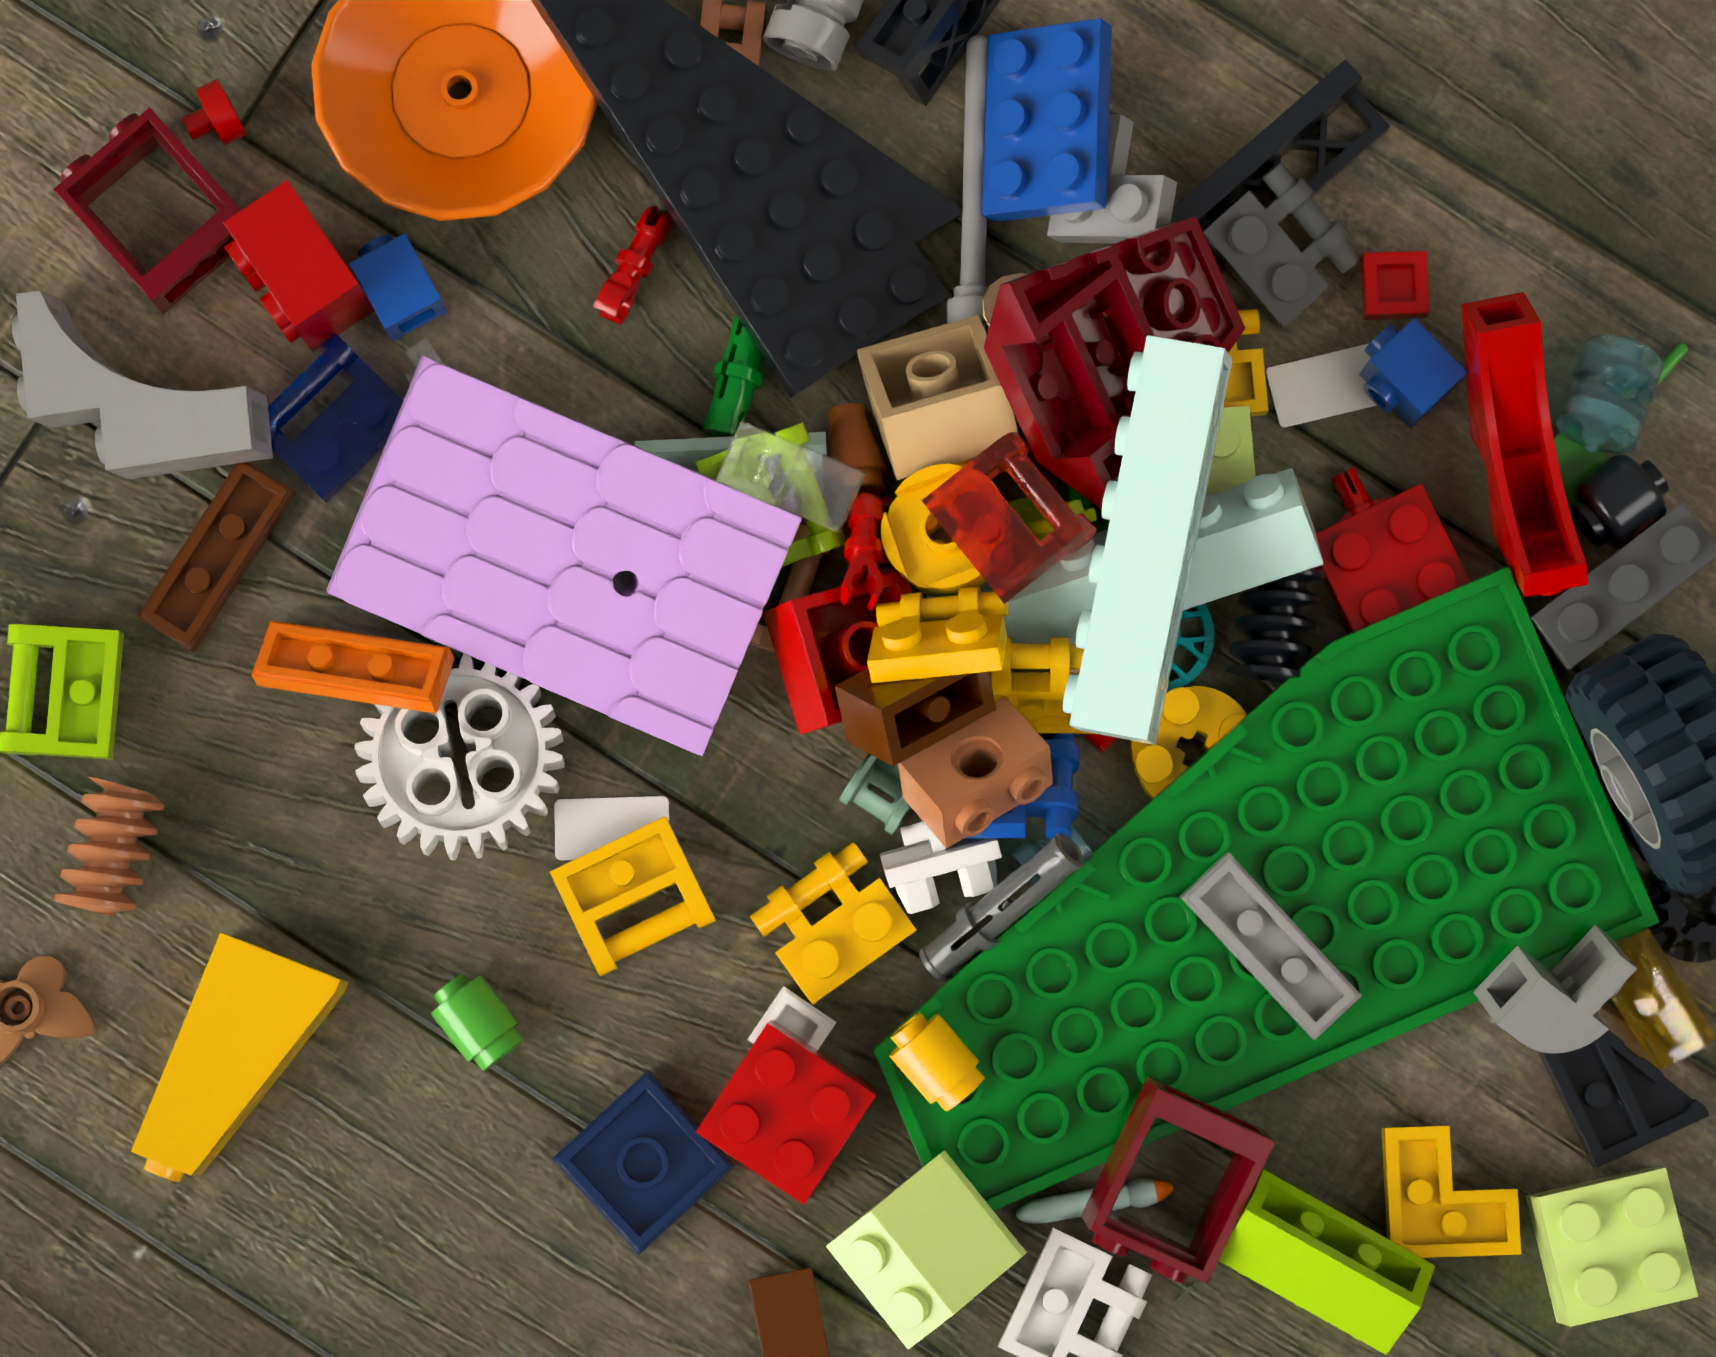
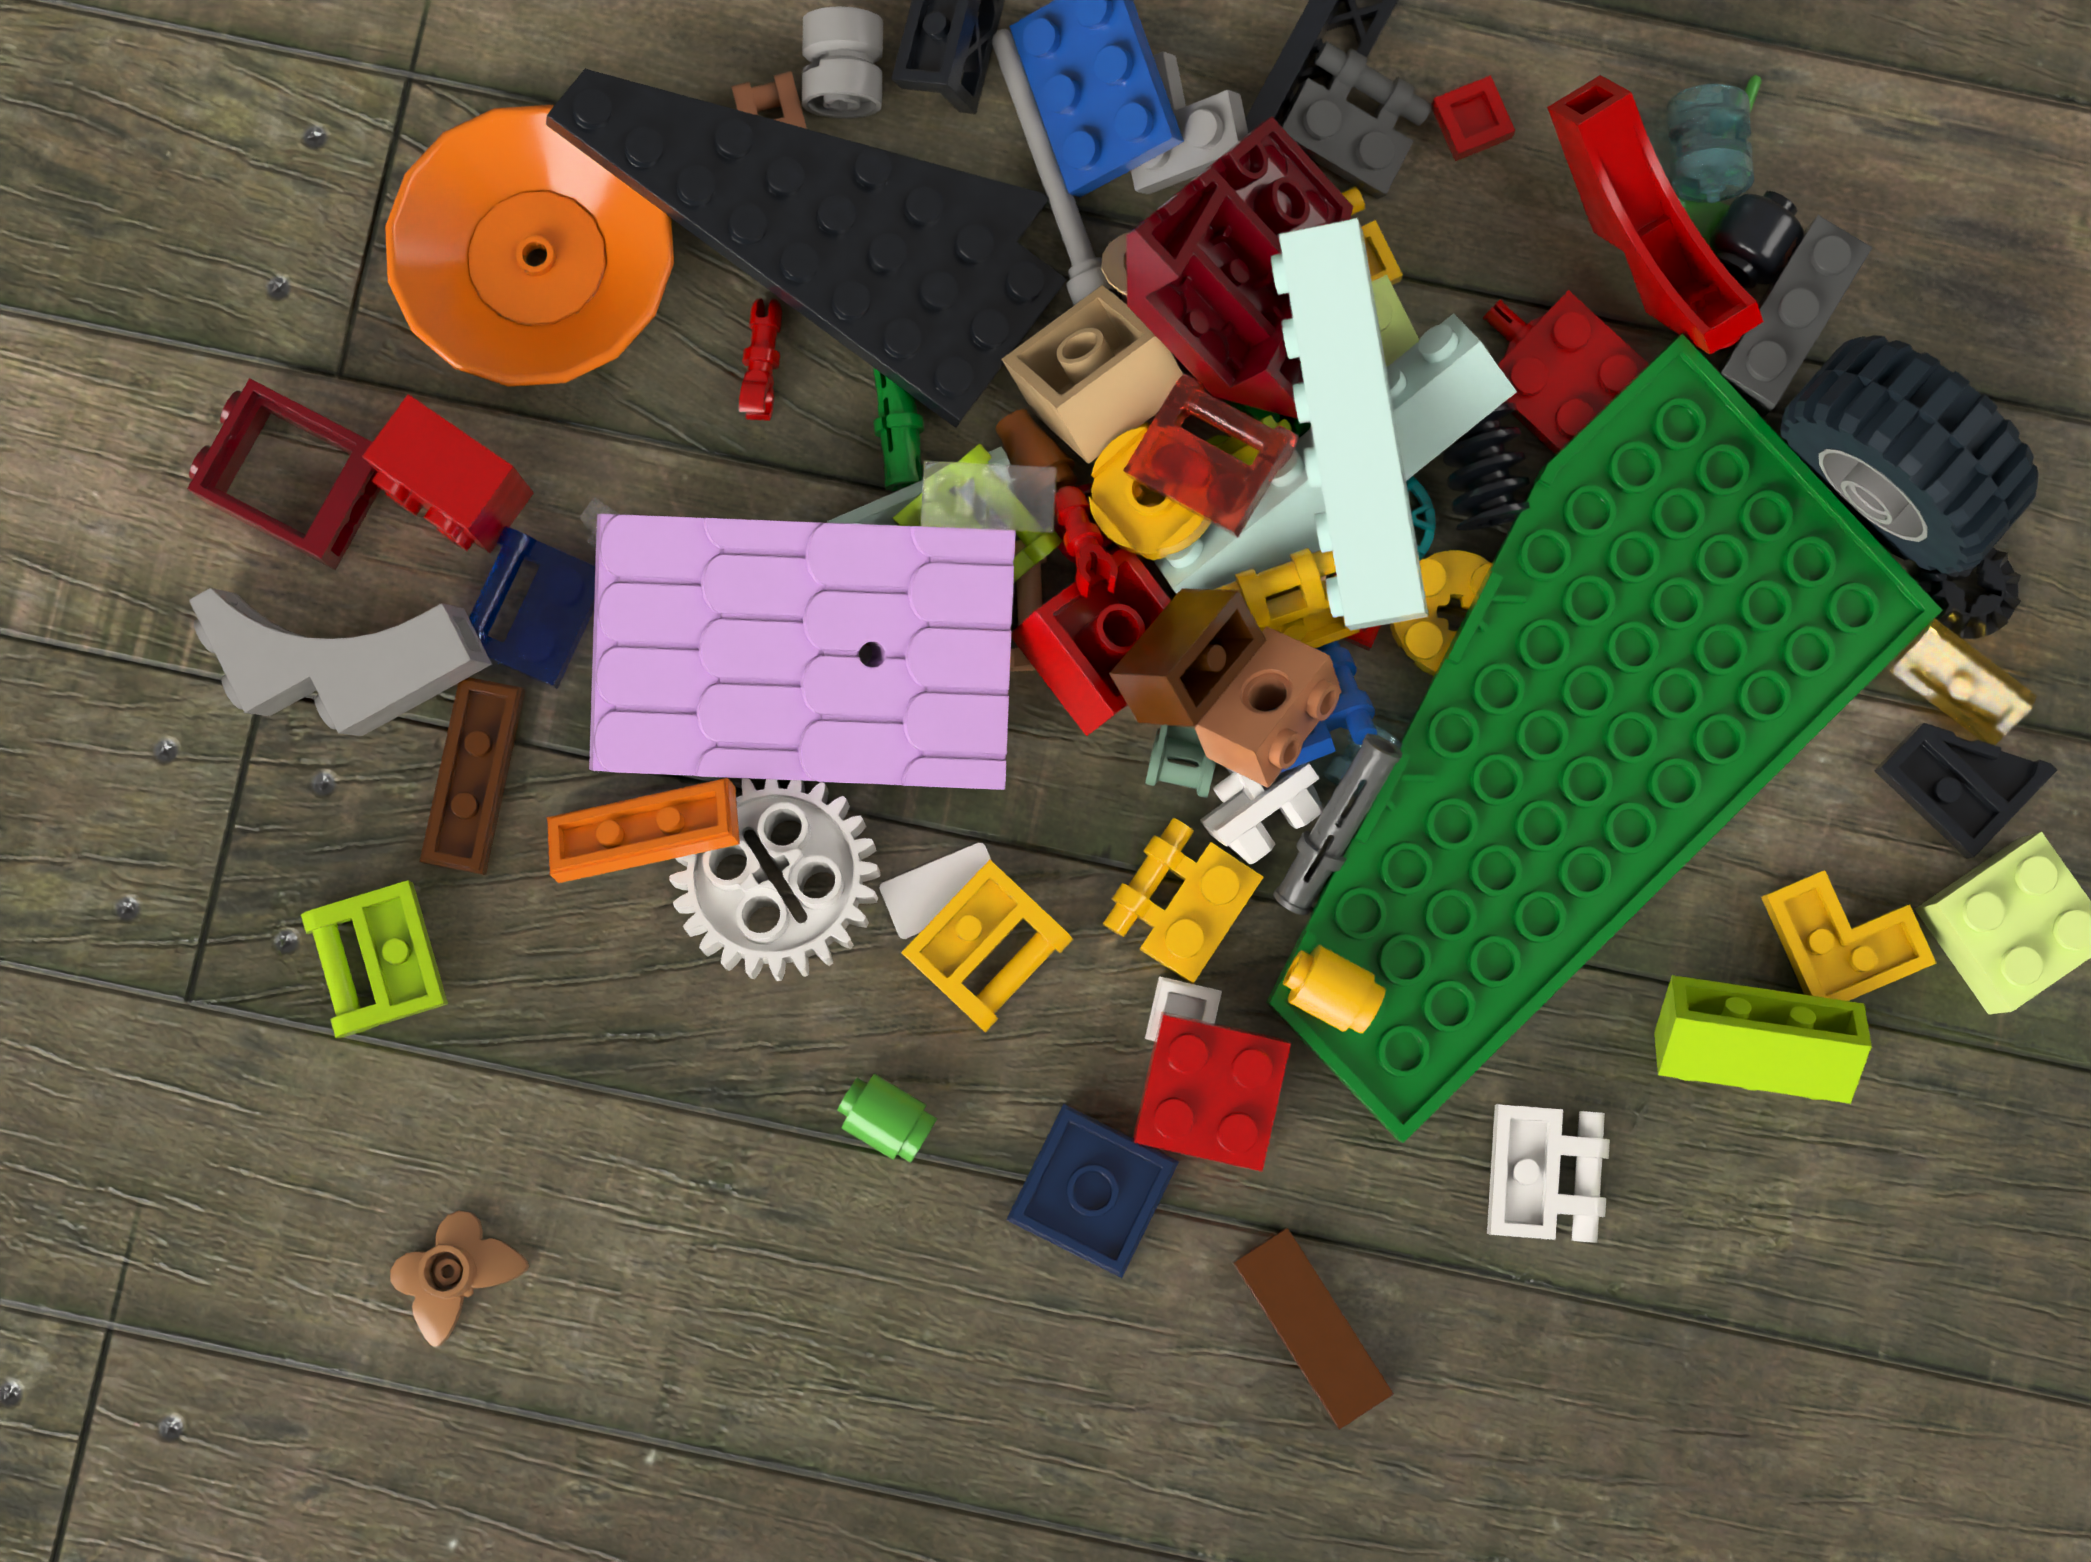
camera: 25 degrees left, 0 degrees up
nougat piece [53,777,166,918] -> none
yellow slope [131,933,349,1183] -> none
red tile [182,78,247,146] -> none
blue brick [349,234,448,342] -> none
yellowish green slope [826,1150,1027,1350] -> none
yellow plate [867,586,1009,684] -> none
light aqua piece [1016,1178,1174,1224] -> none
dark red window [1081,1076,1275,1284] -> none
light grey tile [1179,852,1362,1040] -> none
white sticker [1266,343,1377,428] -> none
blue brick [1359,318,1468,428] -> none
light grey brick [1473,925,1637,1053] -> none

